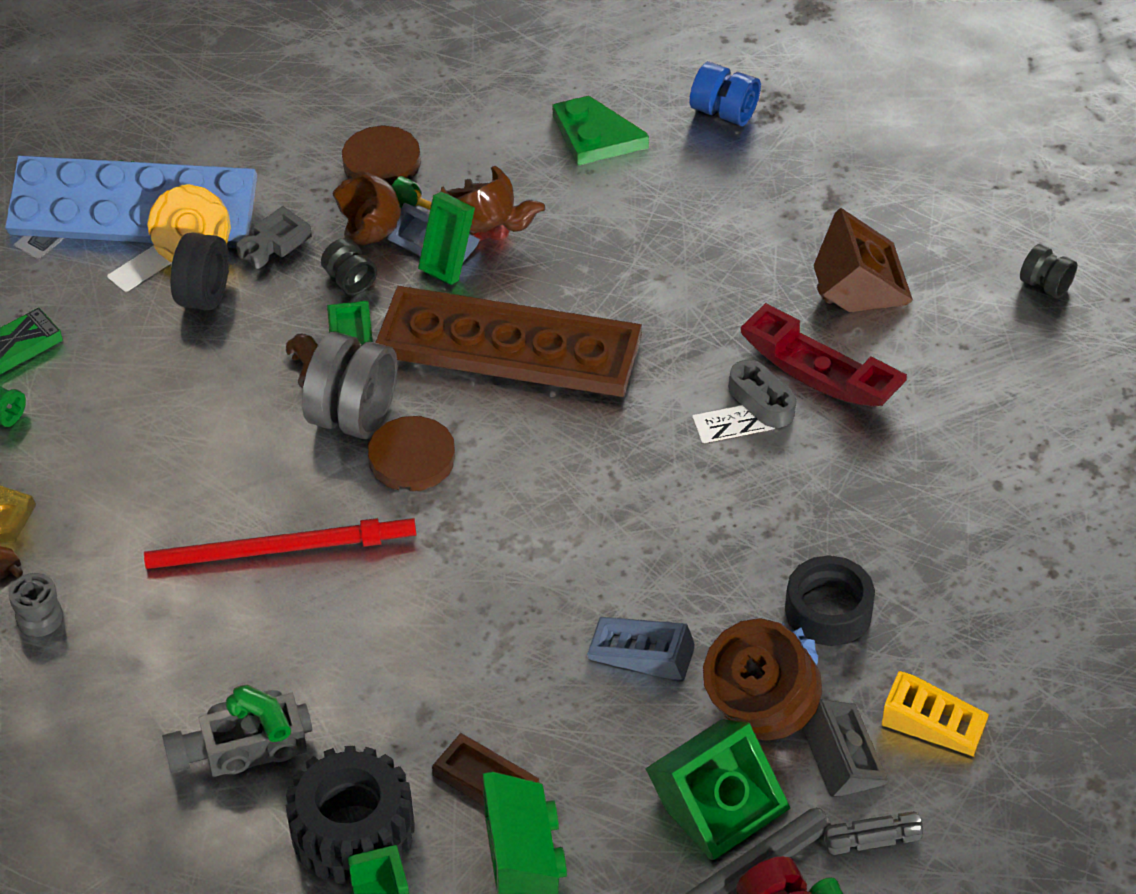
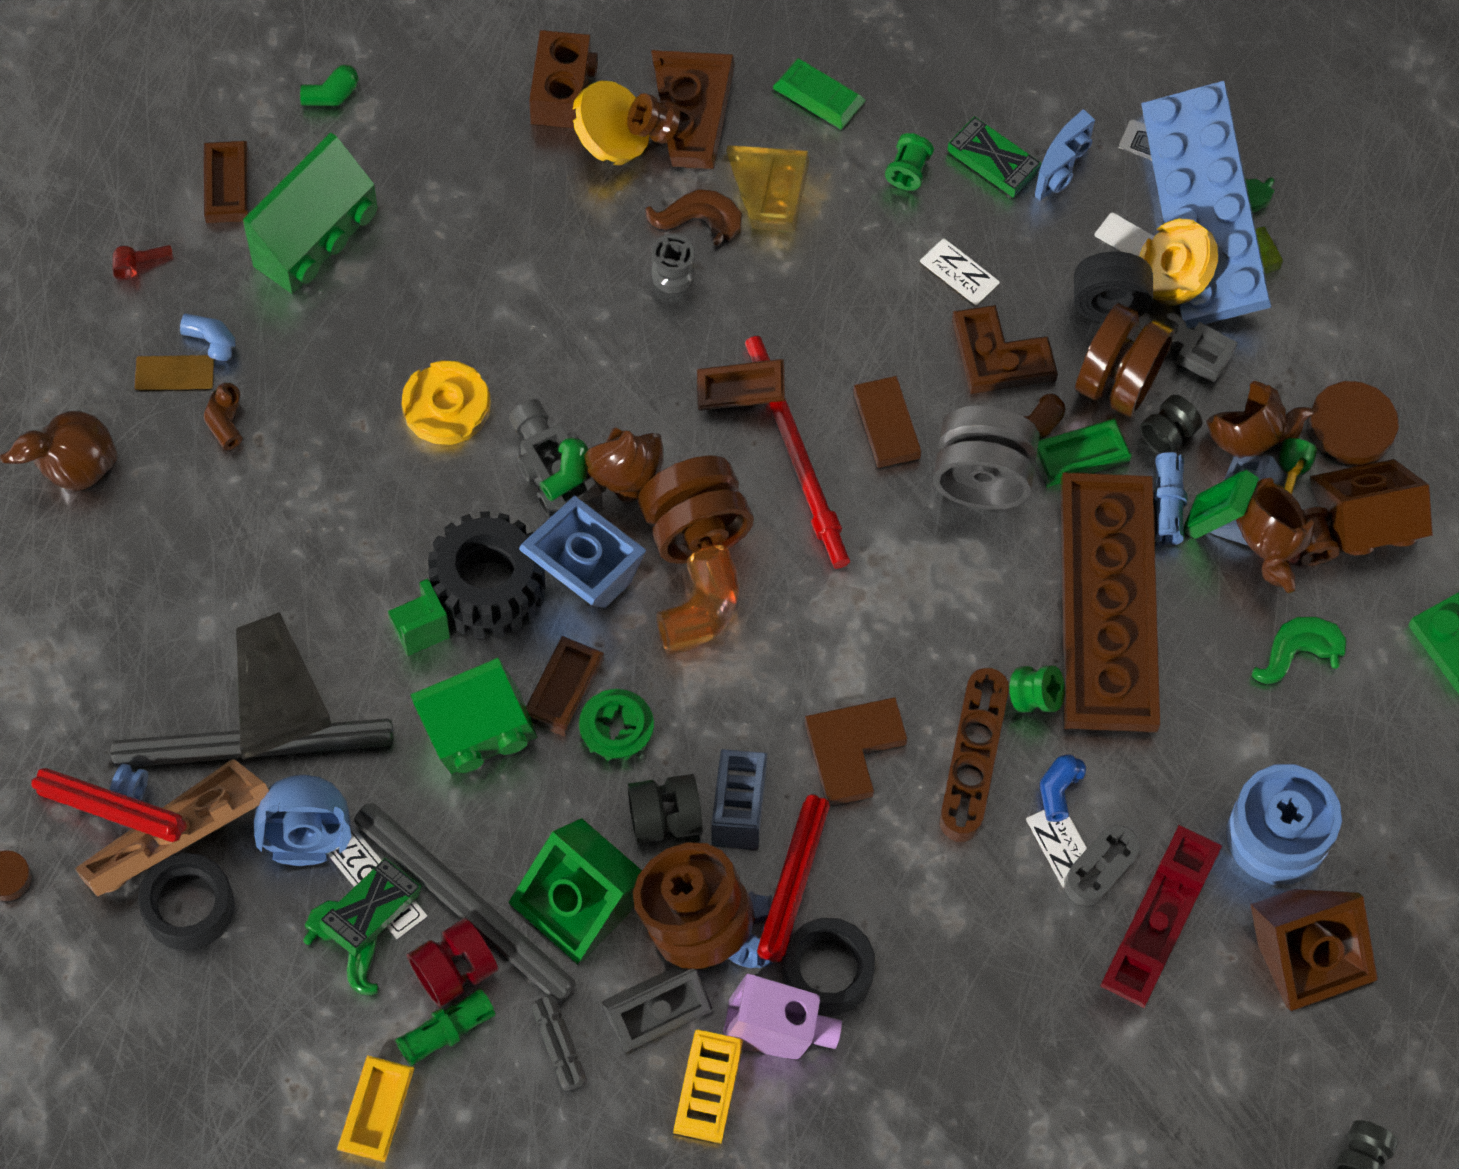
camera: 75 degrees right, 15 degrees up
reddish brown tile [368,416,455,491] -> none
none -> yellow tile [401,360,491,445]
none -> medium blue slope [519,495,646,608]
none -> green gear [579,689,654,761]
none -> reddish brown hair [584,427,664,504]
none -> pearl dark grey wheel [627,774,703,844]
none -> reddish brown wheel [638,455,754,564]
none -> clear orange cylinder [656,545,740,656]
none -> reddish brown tile [697,359,785,411]
none -> lavender torso [722,974,842,1059]
none -> red axle [757,794,830,963]
none -> reddish brown tile [804,697,907,806]
none -> reddish brown tile [853,376,922,468]
none -> white sticker [920,238,1000,305]
none -> reddish brown beam [940,668,1009,842]
none -> reddish brown tile [952,305,1058,394]
none -> green wheel [1009,665,1065,713]
none -> medium blue slope [1034,109,1095,201]
none -> blue arm [1040,754,1086,822]
none -> reddish brown wheel [1075,303,1175,418]
none -> medium blue pin [1153,452,1188,545]
none -> medium blue wheel [1226,764,1342,885]
none -> green piece [1252,617,1346,684]
none -> reddish brown slope [1310,459,1433,555]

